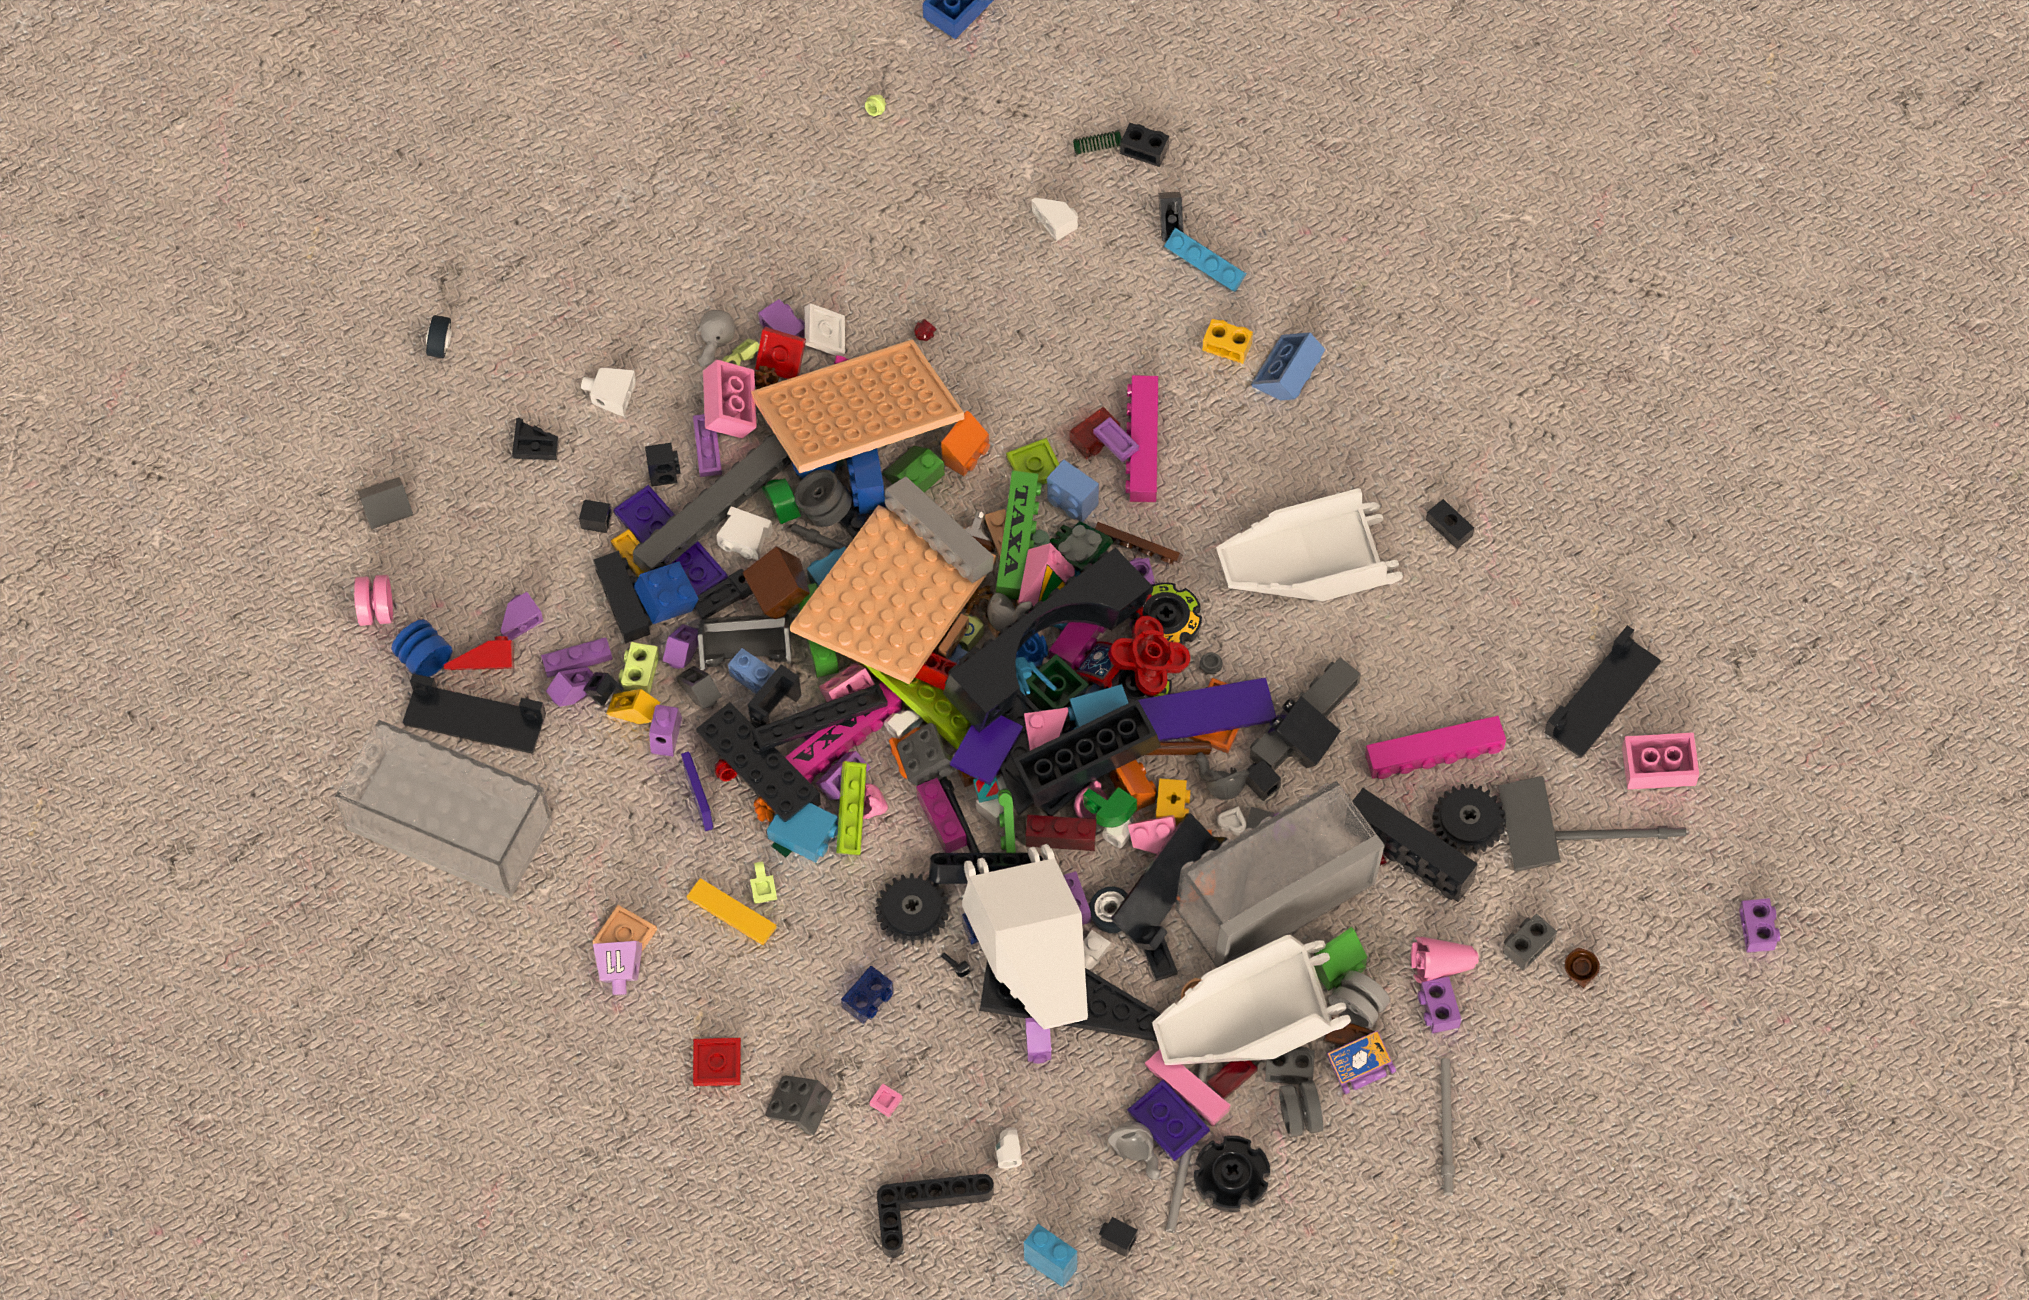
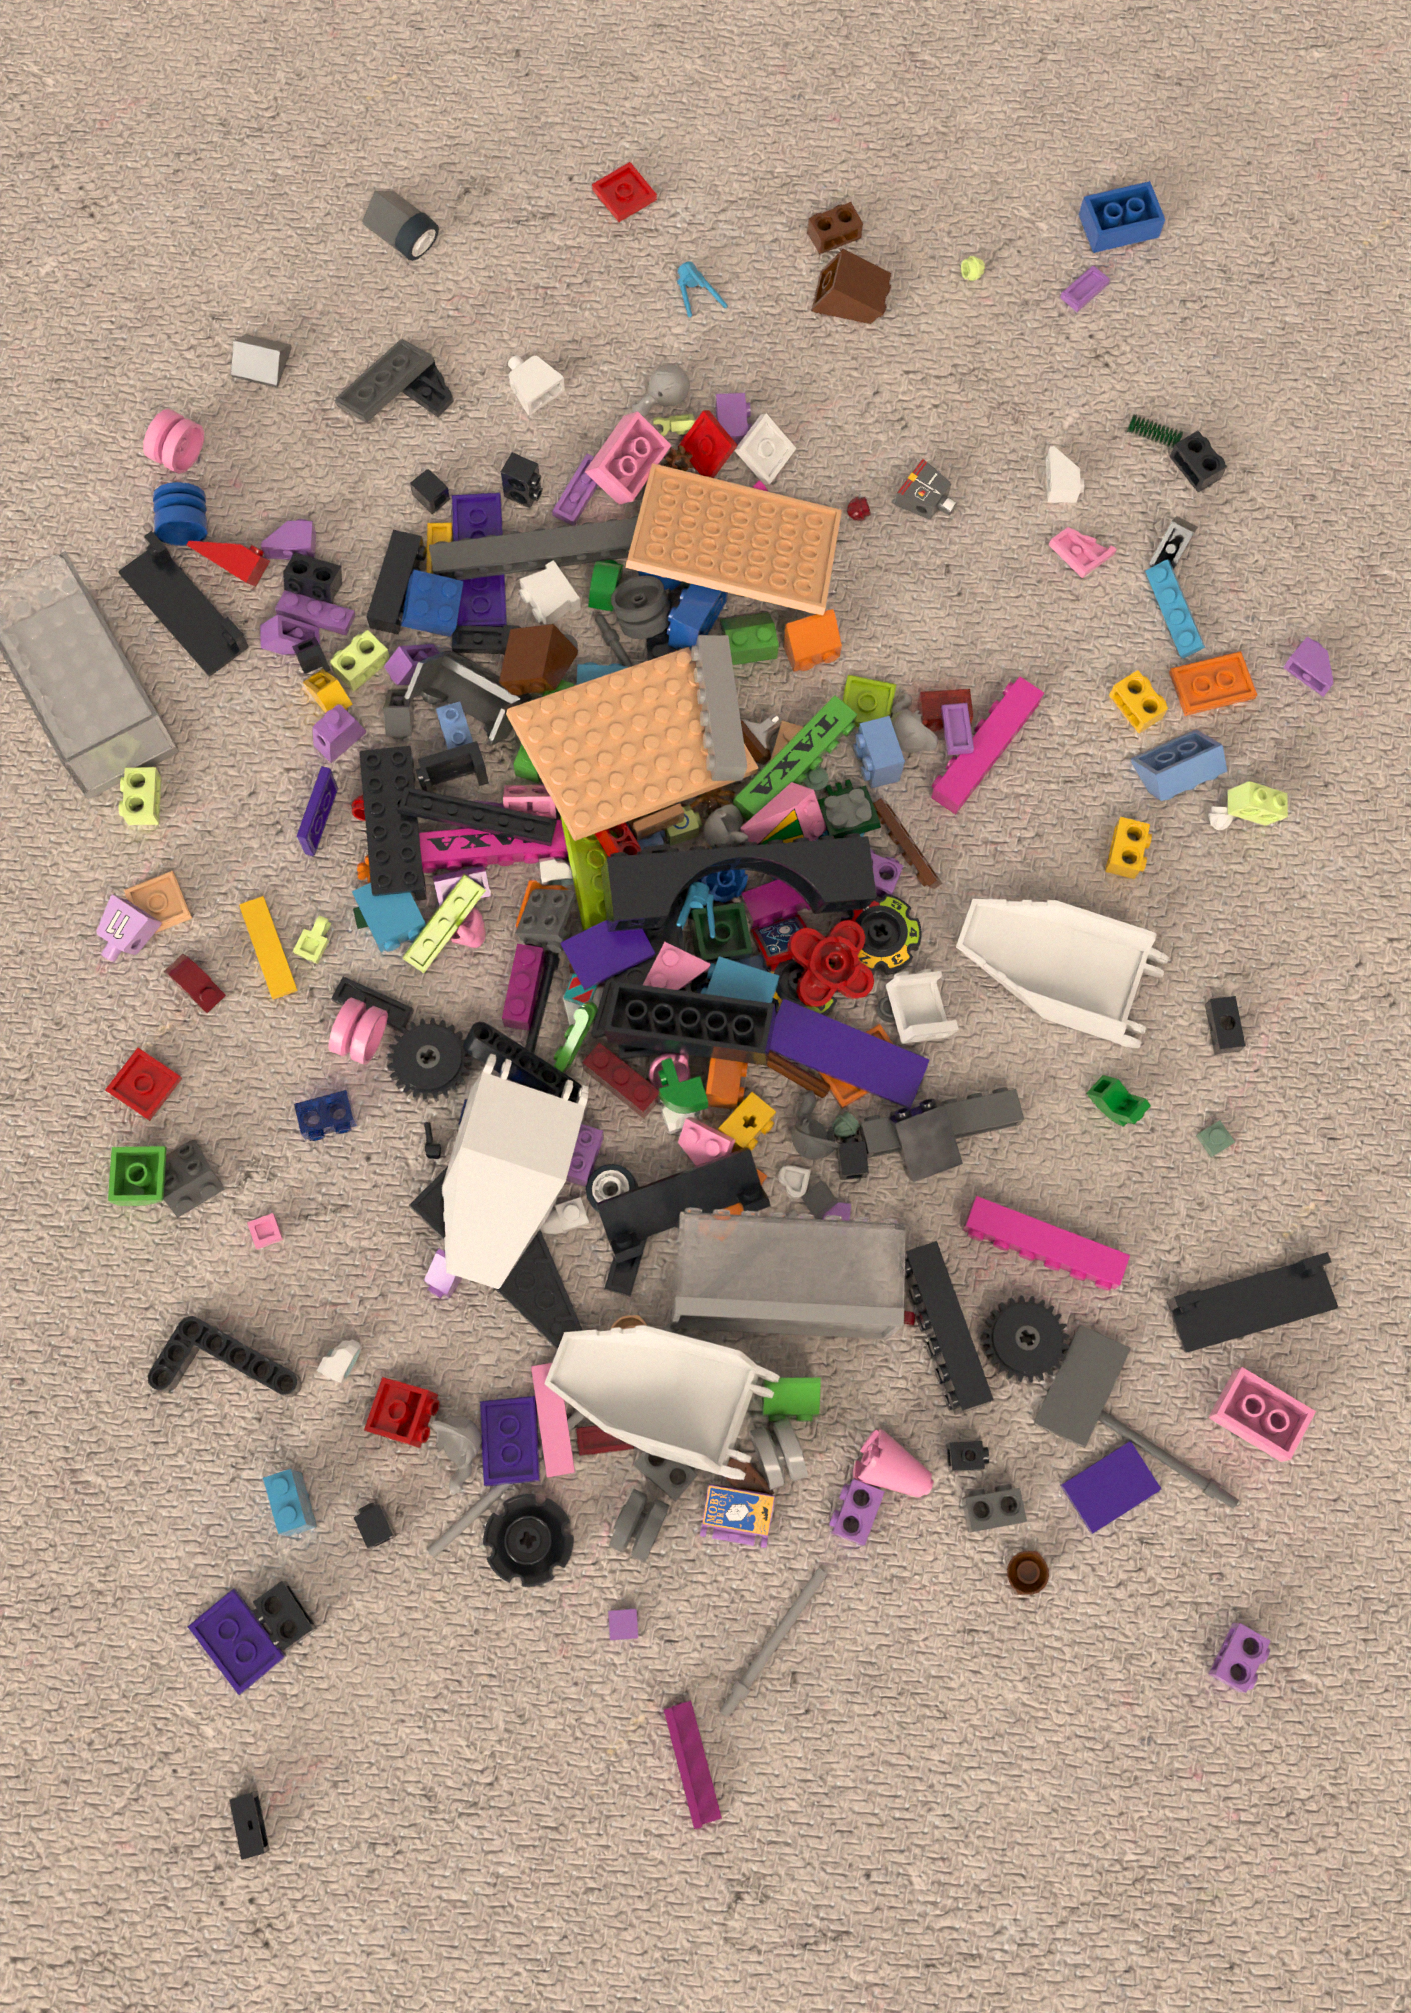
camera: 30 degrees right, 10 degrees up
none -> bright green slope [108,1146,167,1206]
none -> yellowish green brick [119,767,162,825]
none -> dark red brick [164,953,226,1013]
none -> black brick [283,552,342,603]
none -> bright pink wheel [329,997,388,1065]
none -> black tile [331,976,414,1033]
none -> dark grey tile [334,339,434,423]
none -> dark grey slope [362,191,421,250]
none -> red plate [364,1377,440,1448]
none -> red plate [592,162,657,223]
none -> medium lavender tile [608,1609,639,1640]
none -> magenta fence [663,1700,722,1829]
none -> dark azure plant [677,261,728,317]
none -> reddish brown brick [807,202,863,255]
none -> reddish brown slope [811,249,892,324]
none -> sand green plate [832,1111,860,1139]
none -> white panel [886,969,959,1044]
none -> light grey piece [891,693,938,753]
none -> dark grey torso [894,459,957,519]
none -> black brick [946,1441,989,1472]
none -> bright pink wing [1049,527,1117,578]
none -> medium lavender tile [1060,265,1110,312]
none -> dark purple tile [1060,1441,1162,1534]
none -> green brick [1086,1075,1151,1127]
none -> yellow brick [1105,817,1152,879]
none -> orange tile [1169,651,1257,716]
none -> sand green plate [1196,1120,1235,1158]
none -> white plate [1208,806,1234,830]
none -> yellowish green brick [1228,781,1288,826]
none -> medium lavender slope [1283,636,1334,697]

